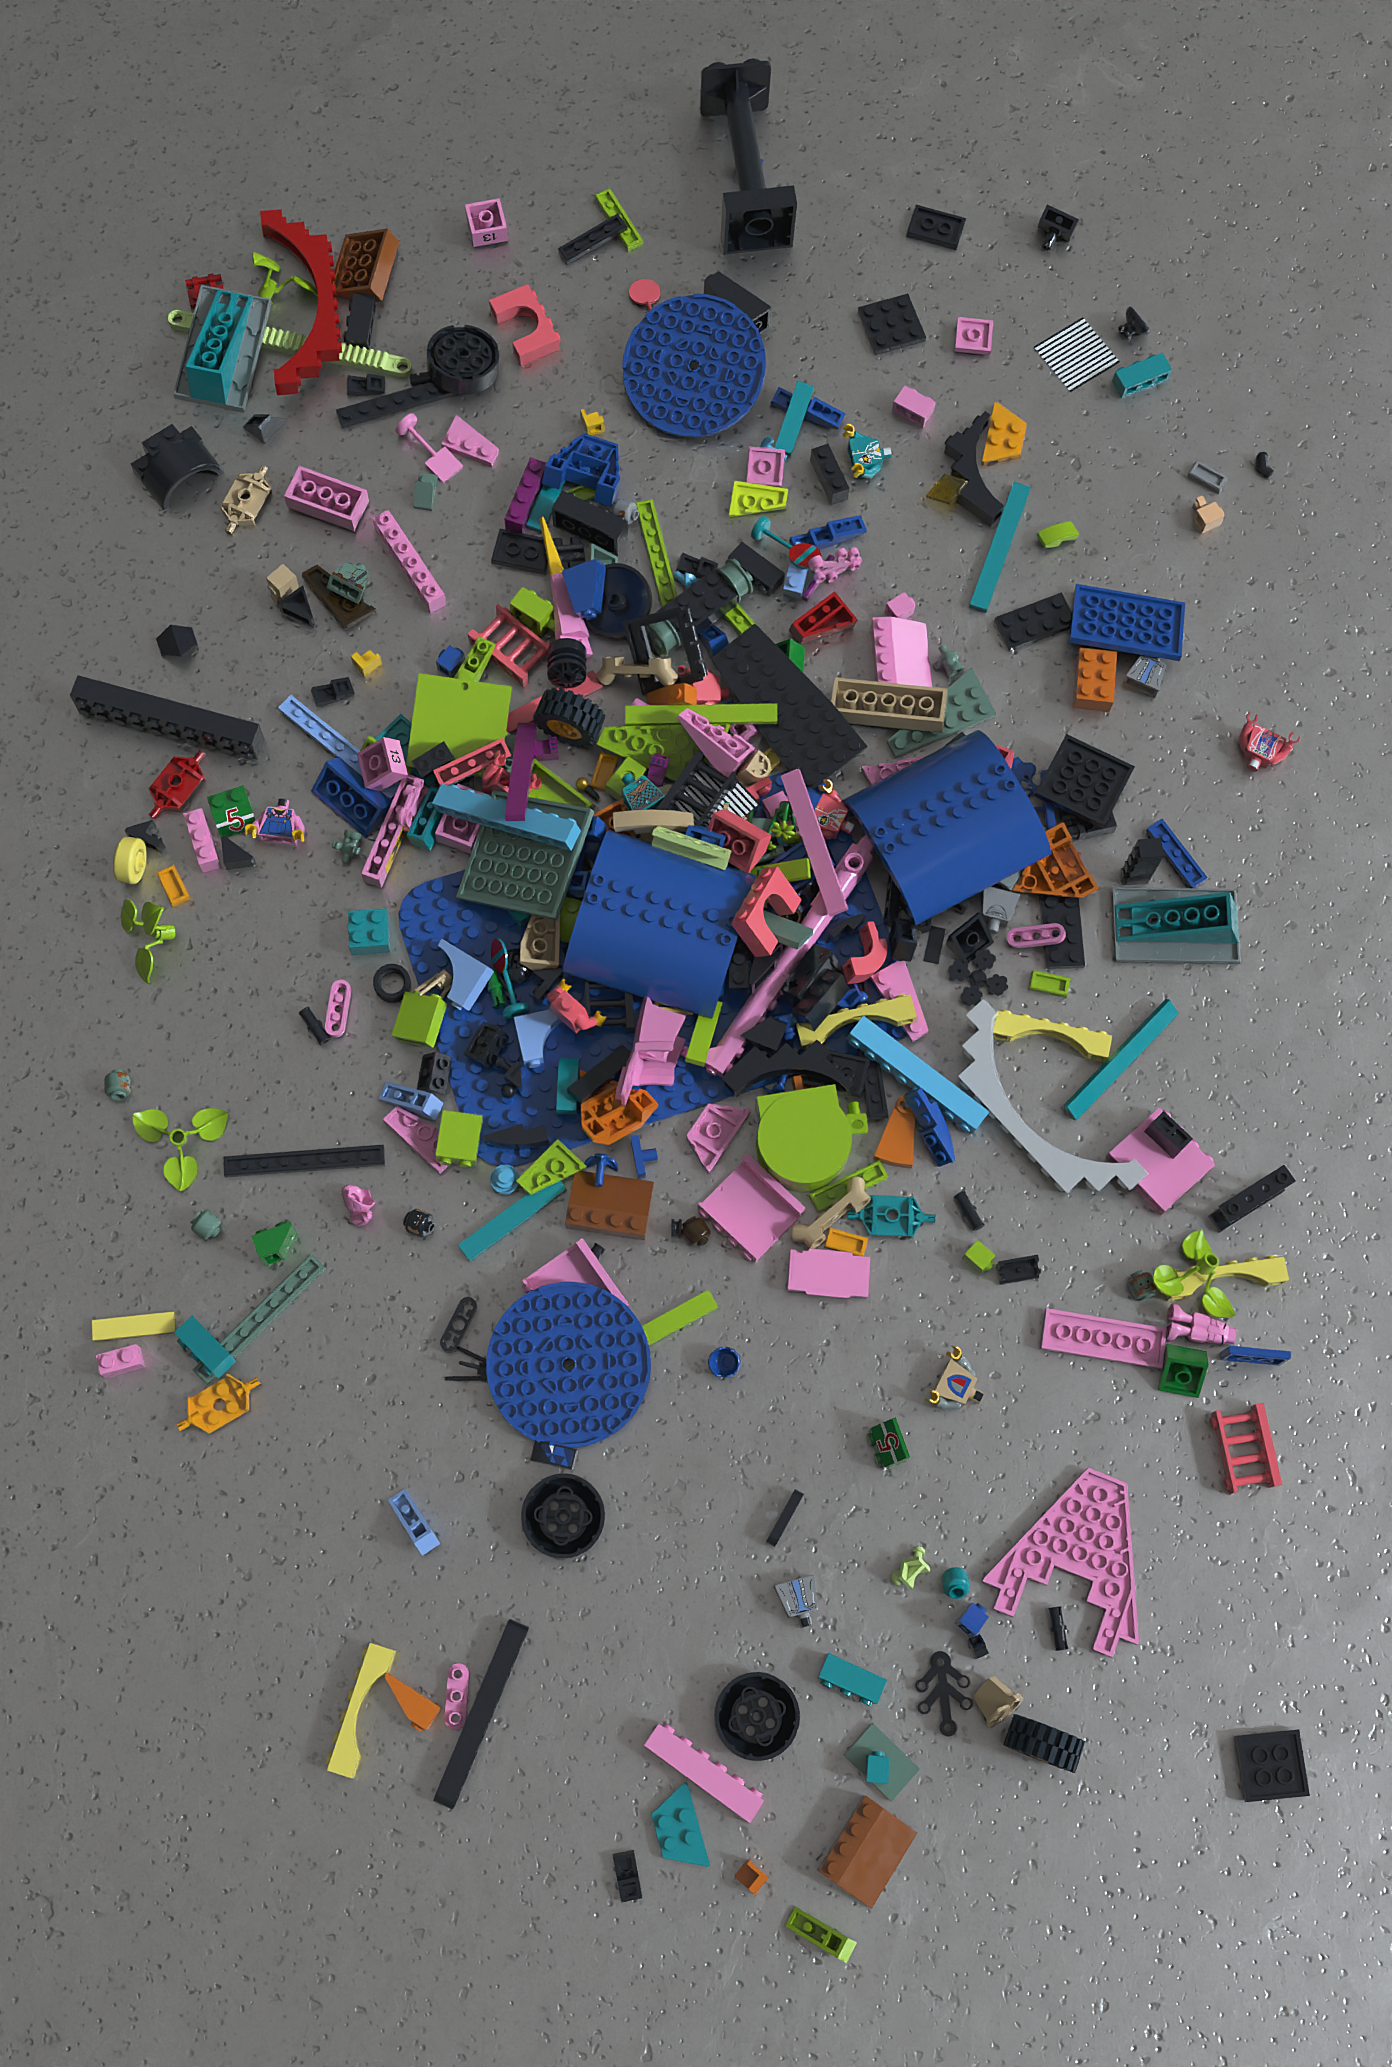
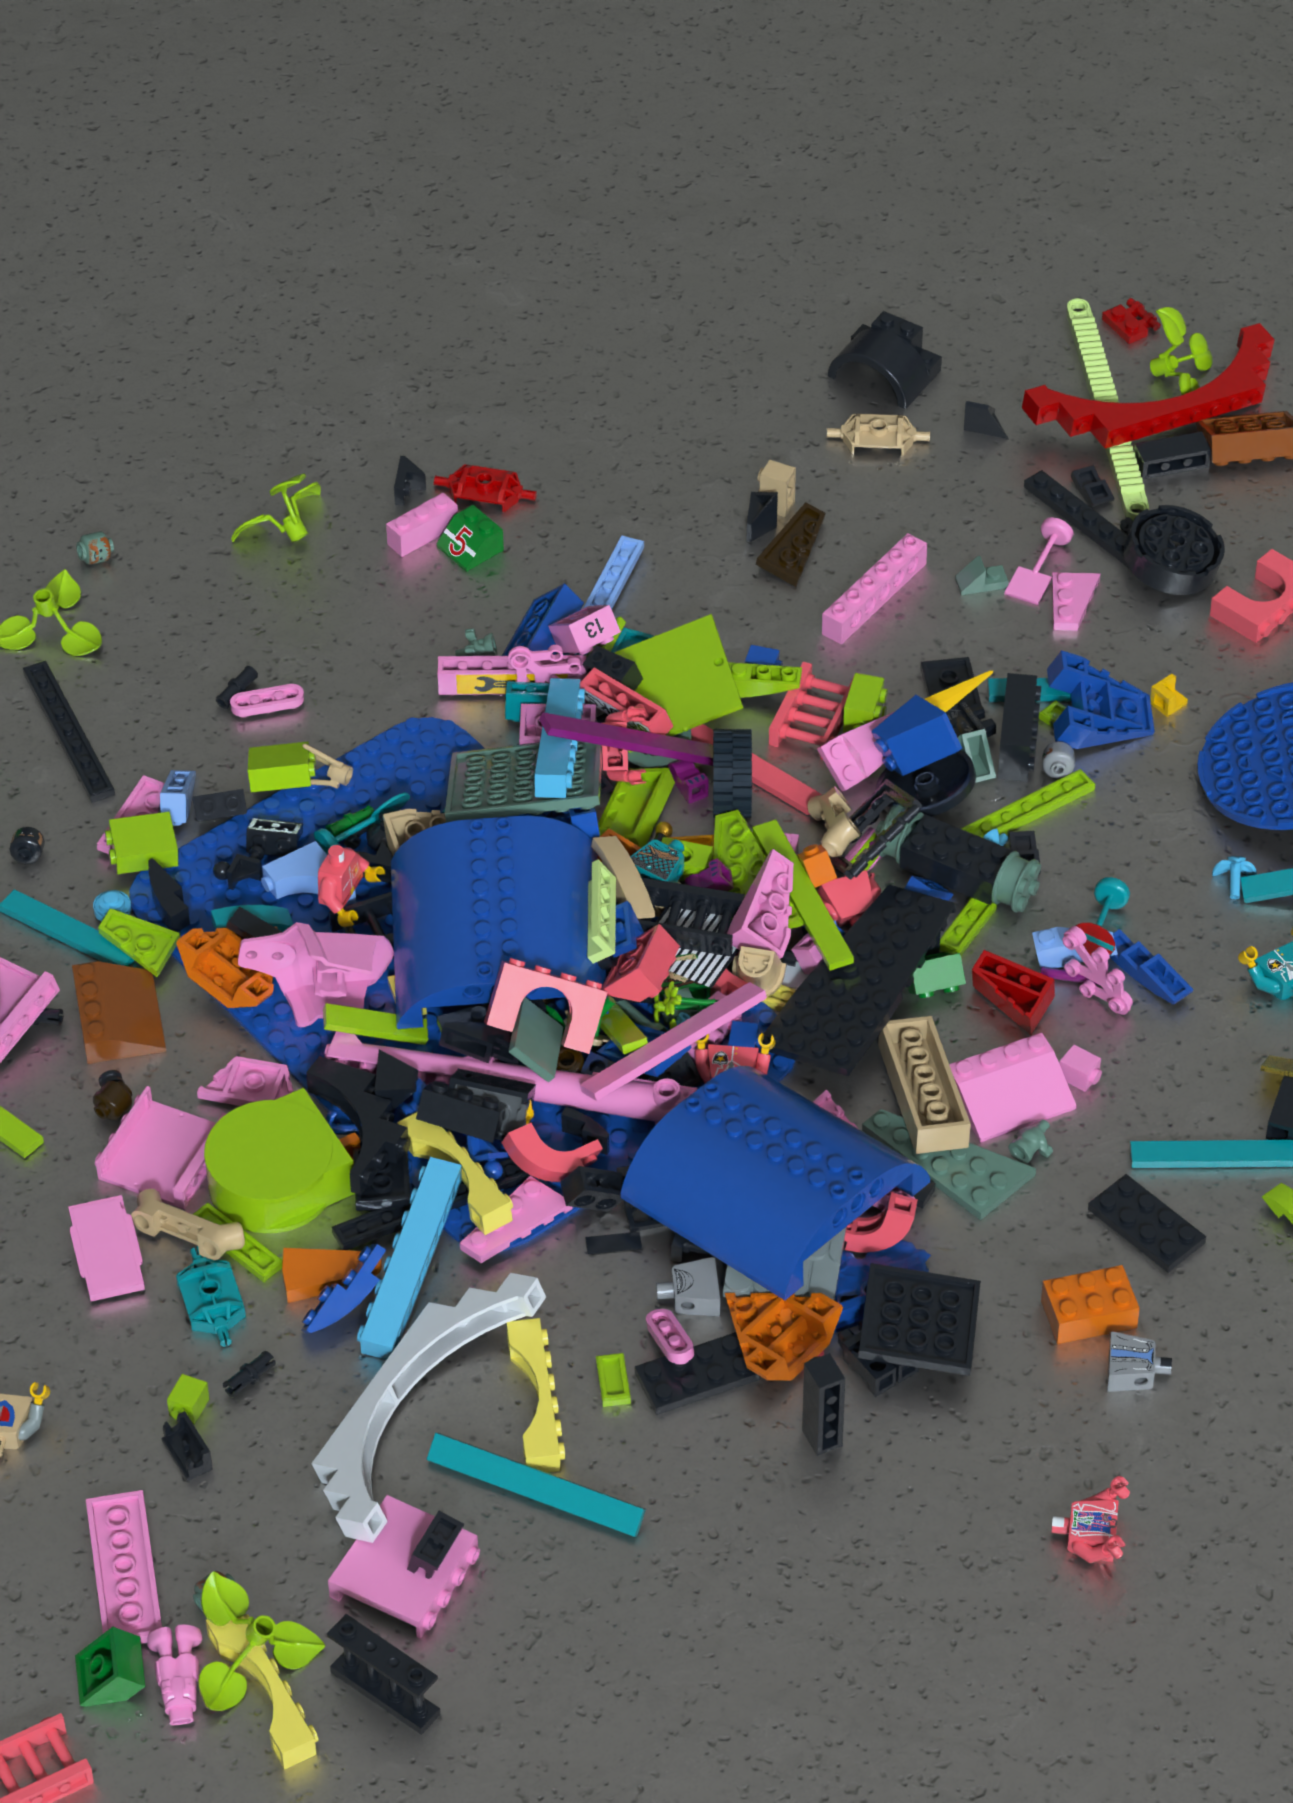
camera: 75 degrees right, 25 degrees down
black brick [70,675,265,760] -> none
light yellow wheel [113,836,147,884] -> none
black slope [156,624,198,657] -> none
light orange tile [156,865,190,907] -> none
piece [173,285,271,413] -> none
black slope [221,835,256,870] -> none
torso [245,799,305,845] -> none
bright pink brick [284,466,369,532] -> none
black slope [311,677,355,707] -> none
sand green torso [327,561,370,604] -> none
bright pink hair [341,1184,375,1227] -> none
teal brick [348,908,391,955] -> none
yellow panel [351,650,382,677] -> none
black tyre [373,964,411,1003] -> none
light blue arch [438,939,494,1011] -> none
magenta arch [504,457,546,533] -> none
black wheel [547,638,587,689] -> none
blue plant [584,1153,618,1187] -> none
blue tile [631,1135,658,1179] -> none
black brick [728,542,785,597] -> none
neon yellow wing [729,481,788,518] -> none
bright pink tile [746,447,785,487] -> none
black brick [810,443,850,505] -> none
light orange tile [824,1227,868,1257] -> none
lime bracket [846,1101,868,1134] -> none
black slope [946,912,994,964] -> none
black plant [948,949,1008,1006] -> none
blue plate [1069,584,1185,661] -> none
piece [1113,887,1241,964] -> none
blue plate [1146,818,1208,888] -> none
blue tile [1220,1346,1291,1366] -> none

